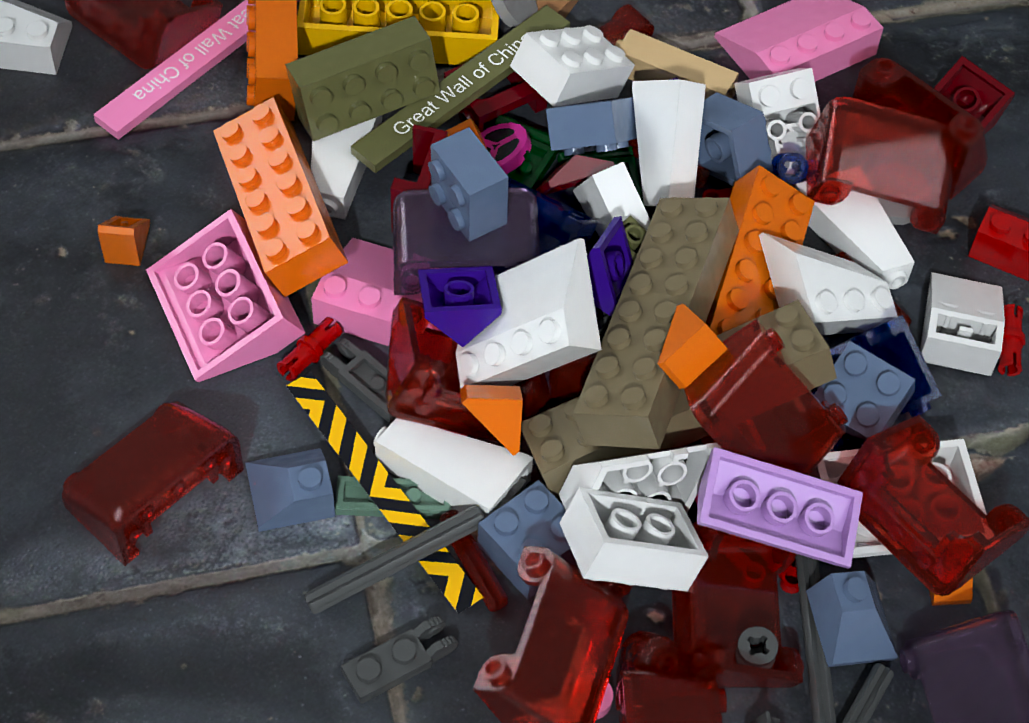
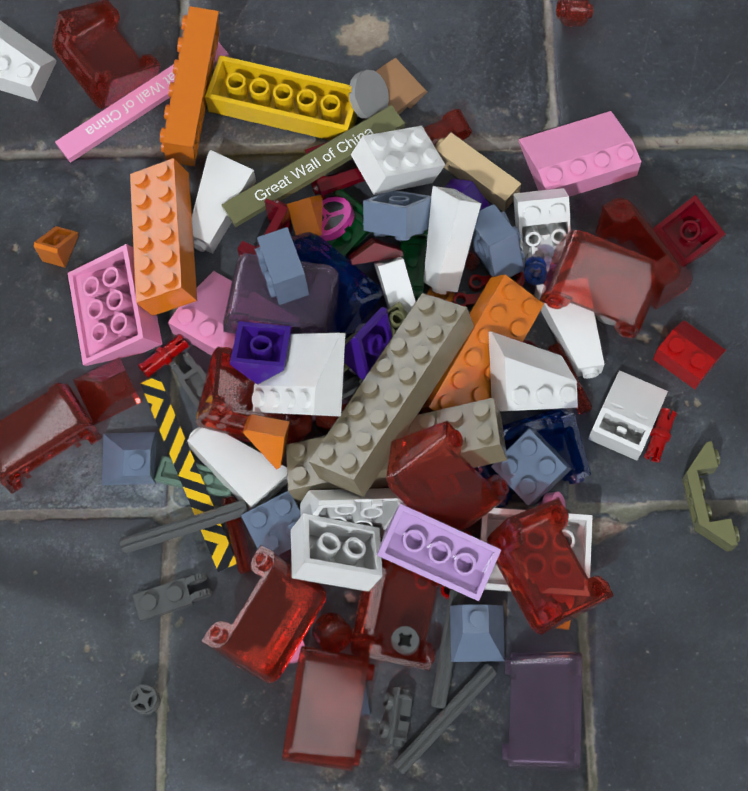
camera: 20 degrees right, 15 degrees up
olive brick [285,16,441,142] -> none
orange slope [657,304,728,389] -> none
none -> clear red slope [73,357,141,425]

